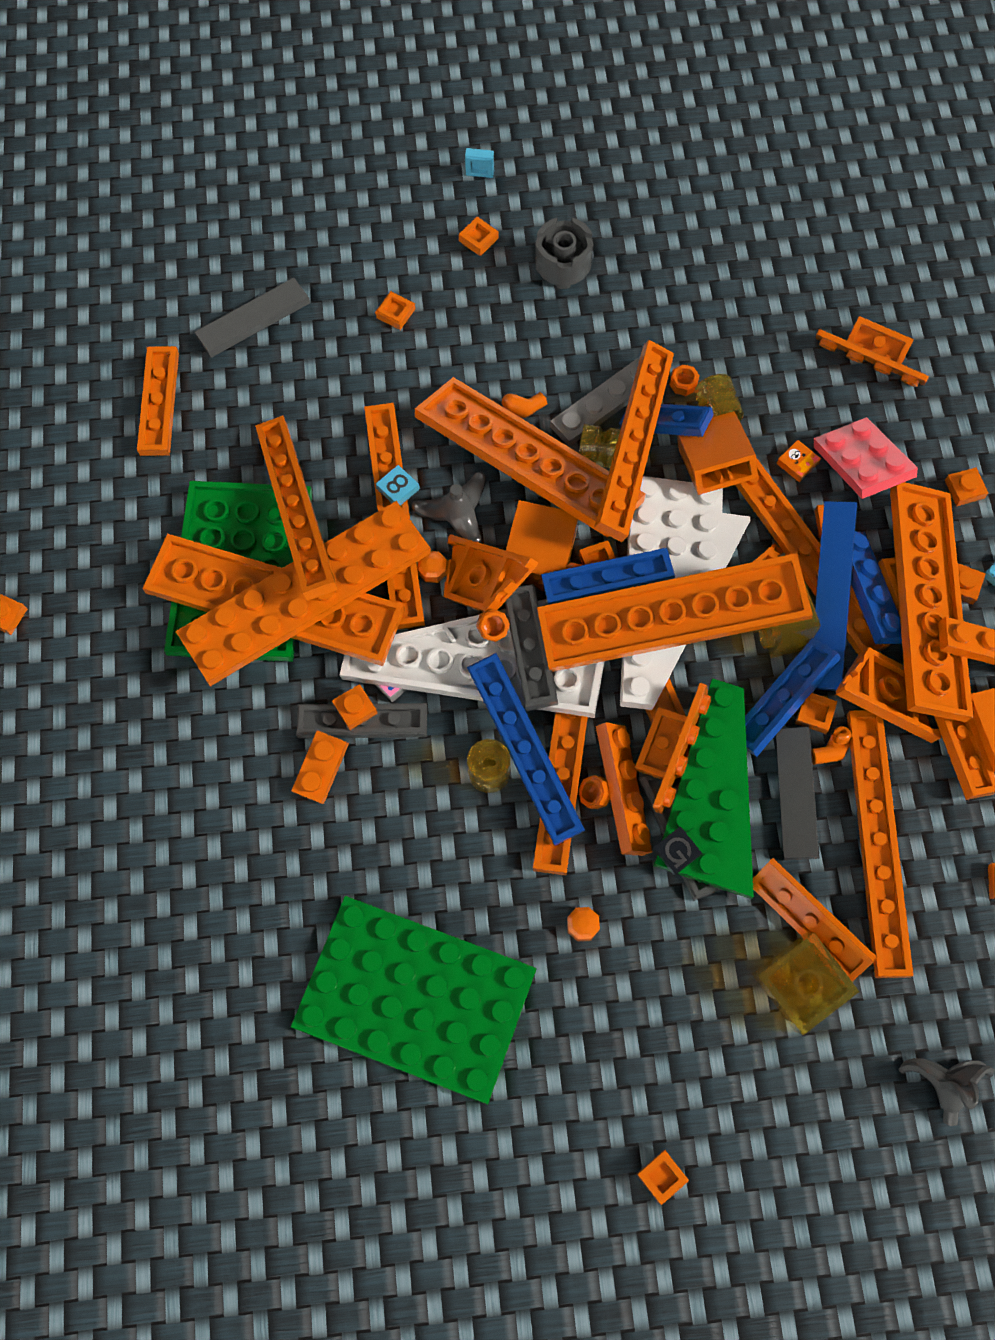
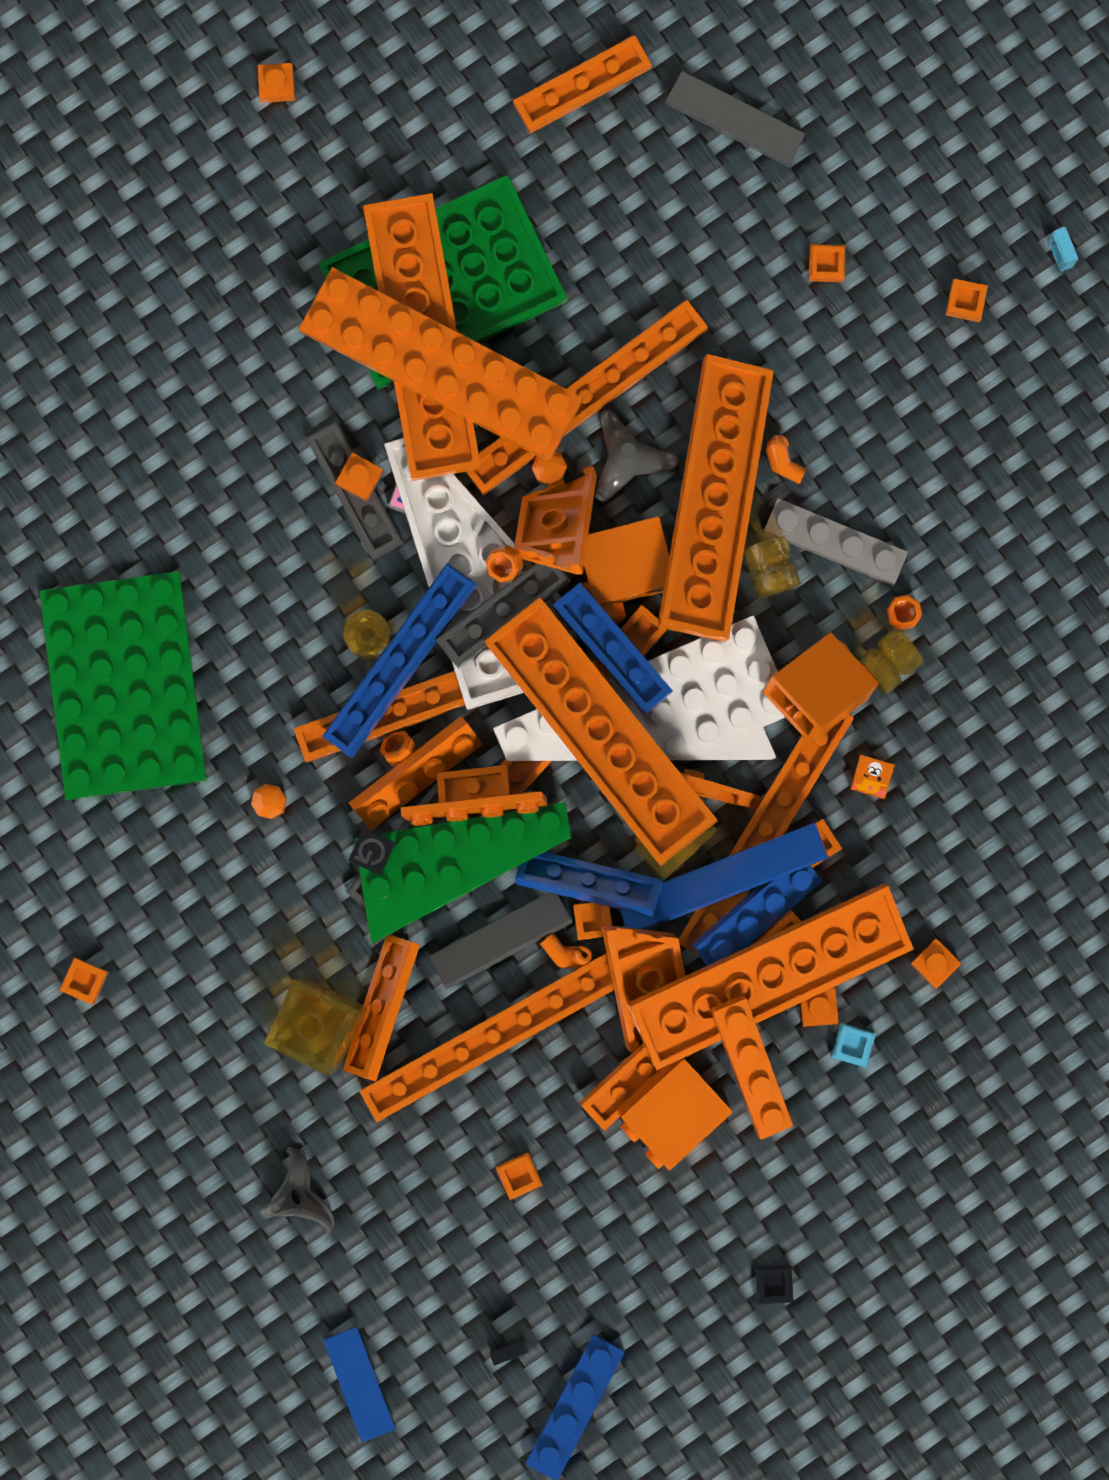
camera: 65 degrees right, 15 degrees up
orange plate [255,416,338,601] -> none
orange plate [291,730,349,804] -> none
medium azure tile [376,465,420,506] -> none
dark grey brick [535,218,593,289] -> none
orange plate [594,340,674,542] -> none
blue tile [619,404,714,437] -> none
coral plate [814,417,918,499] -> none
orange bracket [816,316,929,387] -> none

